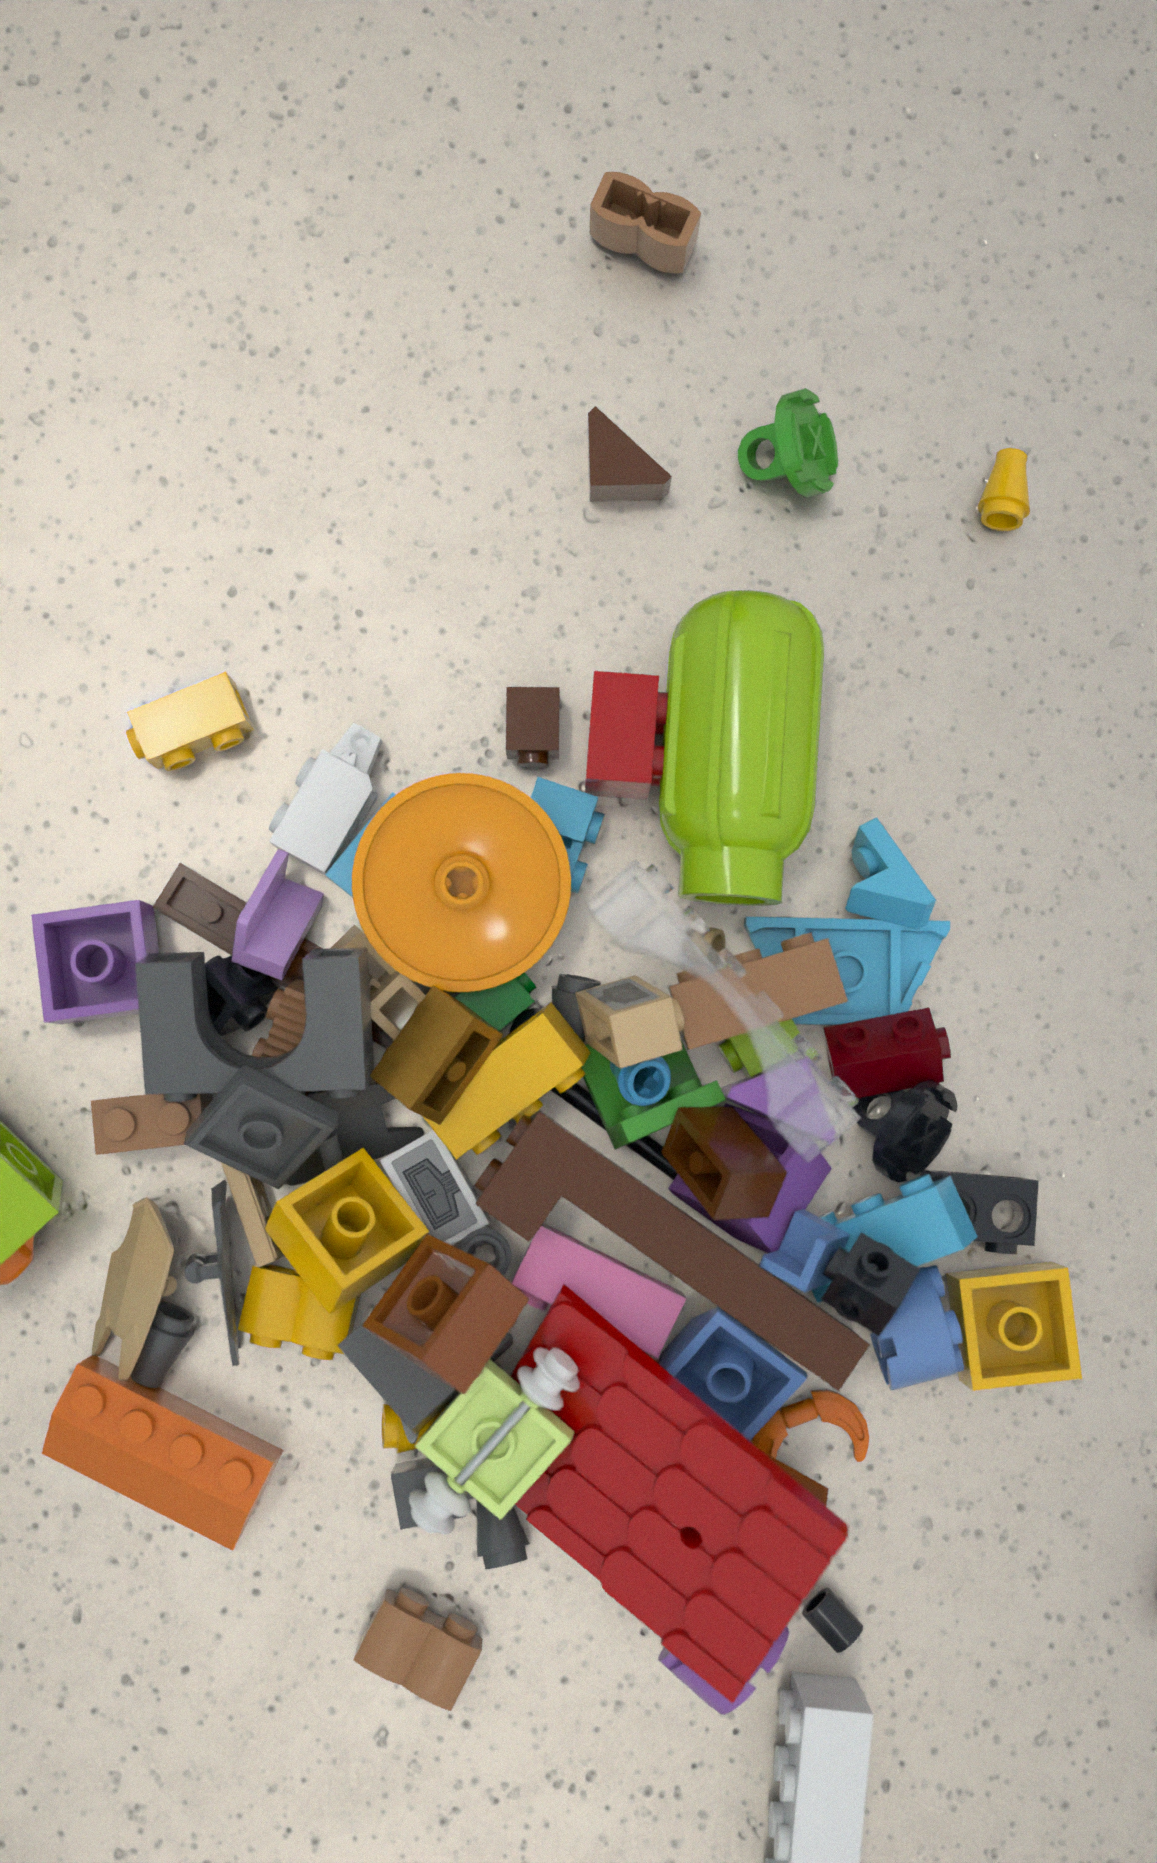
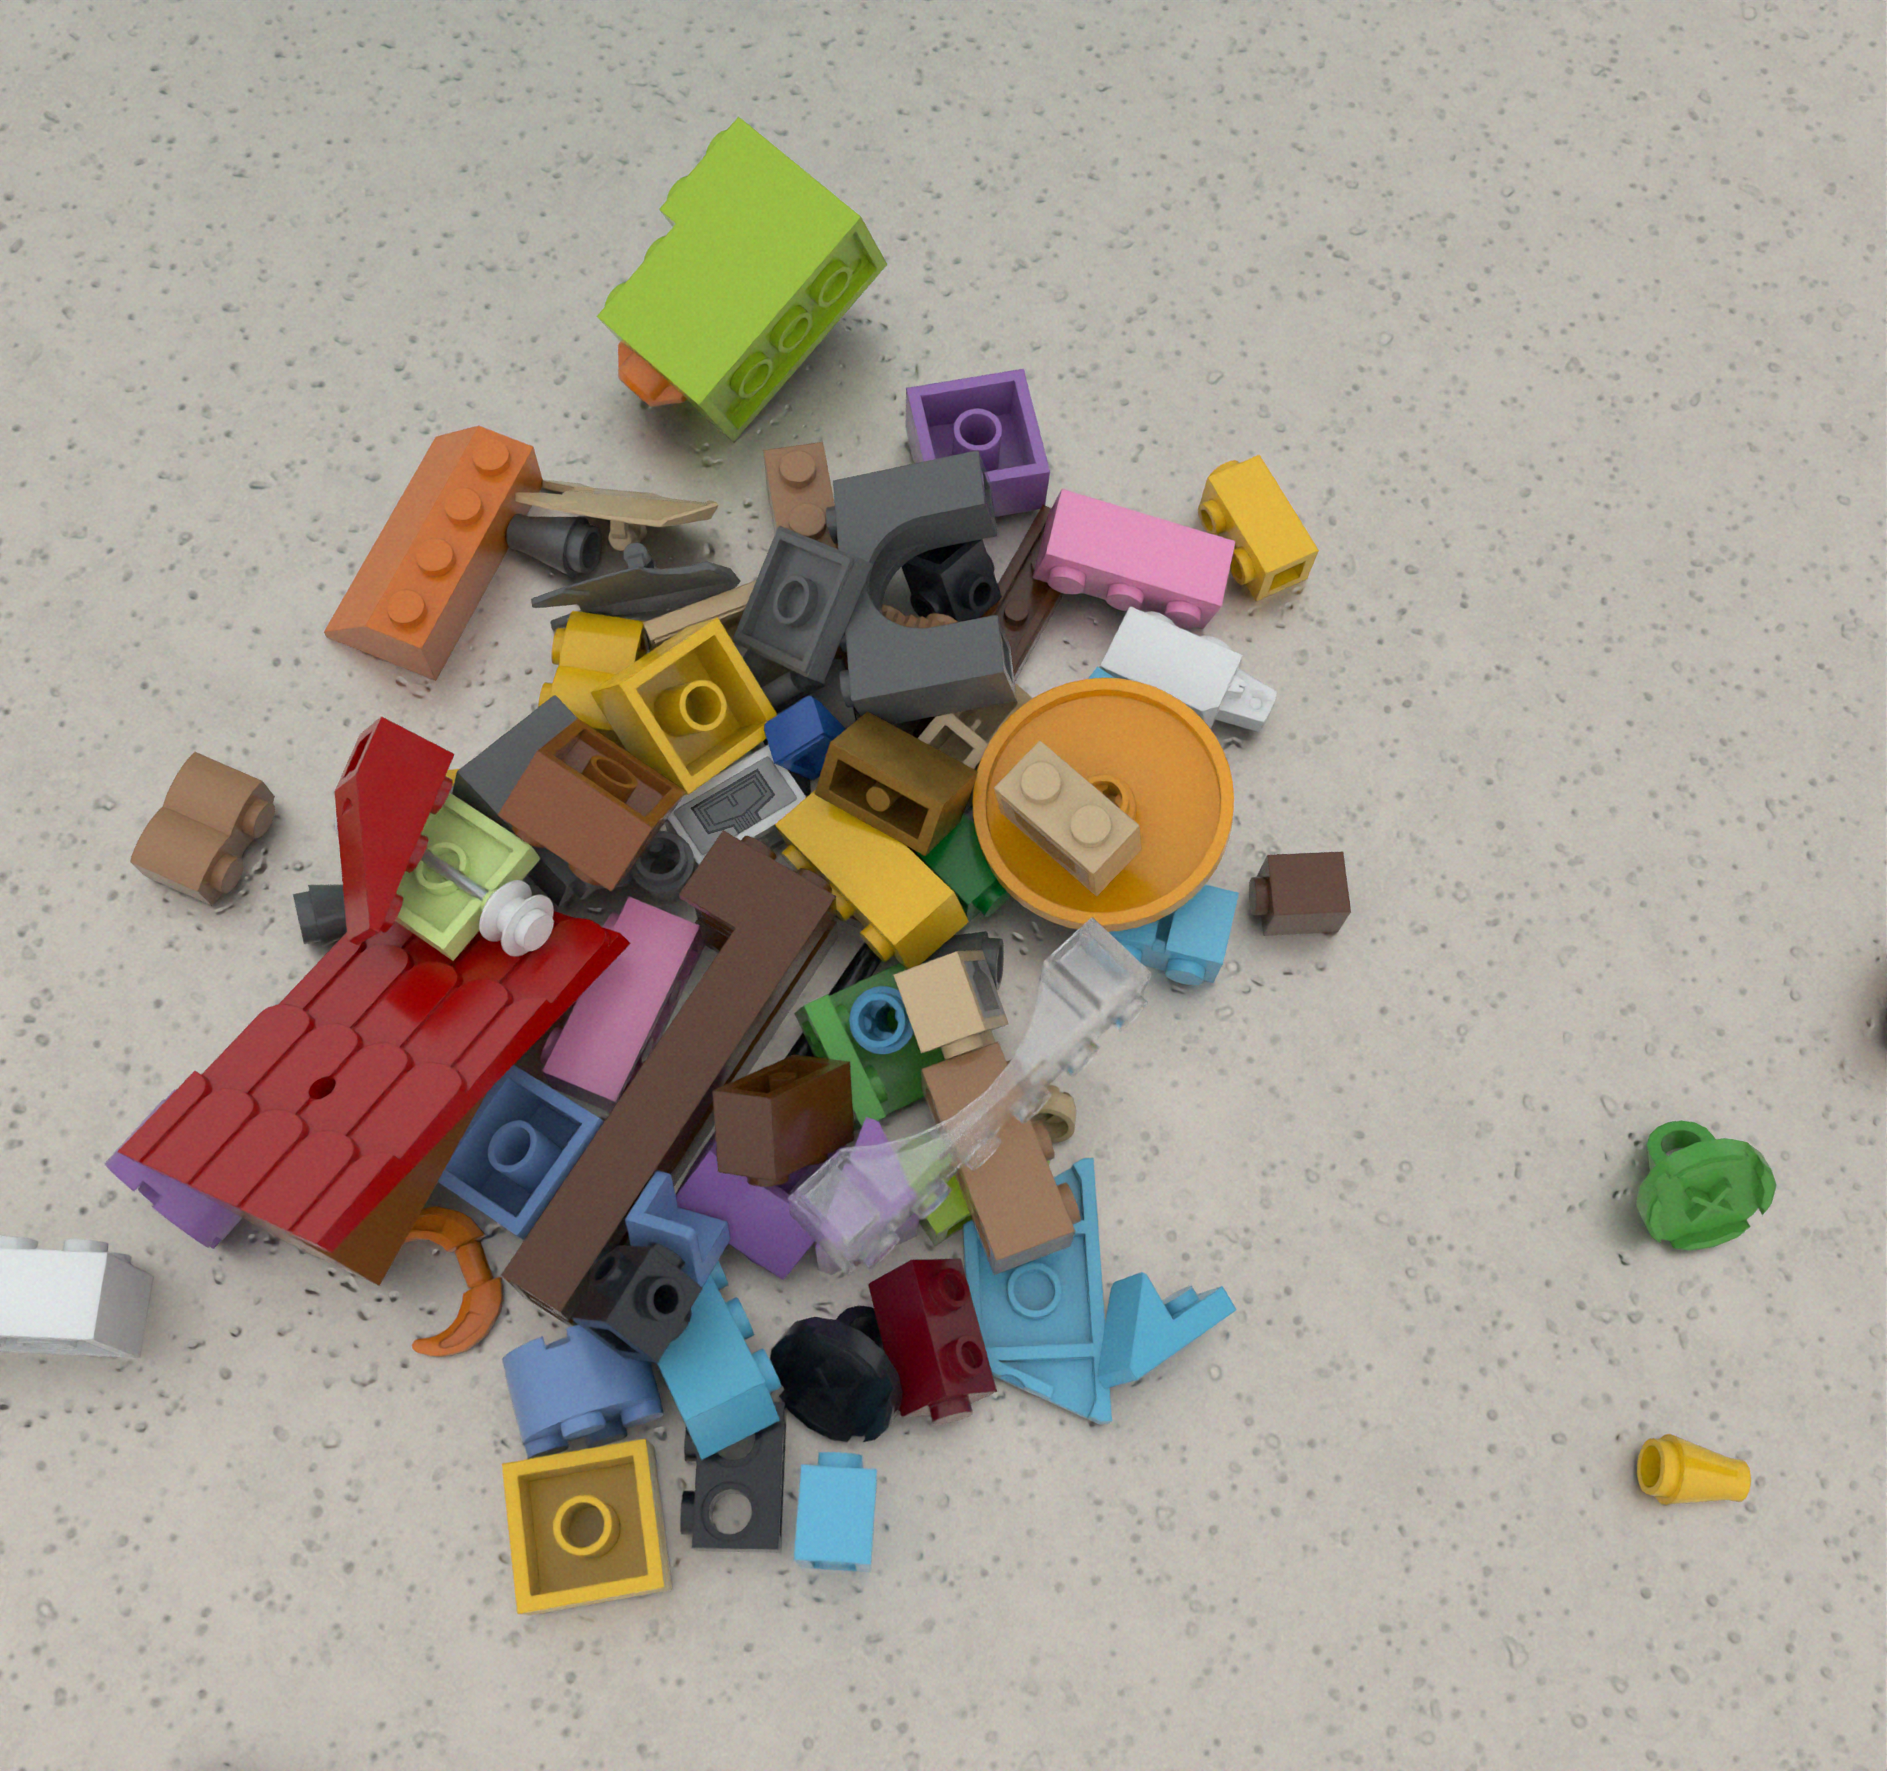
camera: 85 degrees right, 15 degrees down
lavender panel [232,849,324,980] -> none
red brick [585,671,668,800] -> none
reddish brown slope [588,406,672,502] -> none
lime piece [659,590,824,906] -> none
black hinge [802,1588,863,1653] -> none
none -> red slope [334,716,455,945]
none -> blue slope [764,696,846,781]
none -> medium azure brick [794,1452,877,1572]
none -> tan brick [994,741,1141,897]
none -> bright pink brick [1033,489,1235,629]

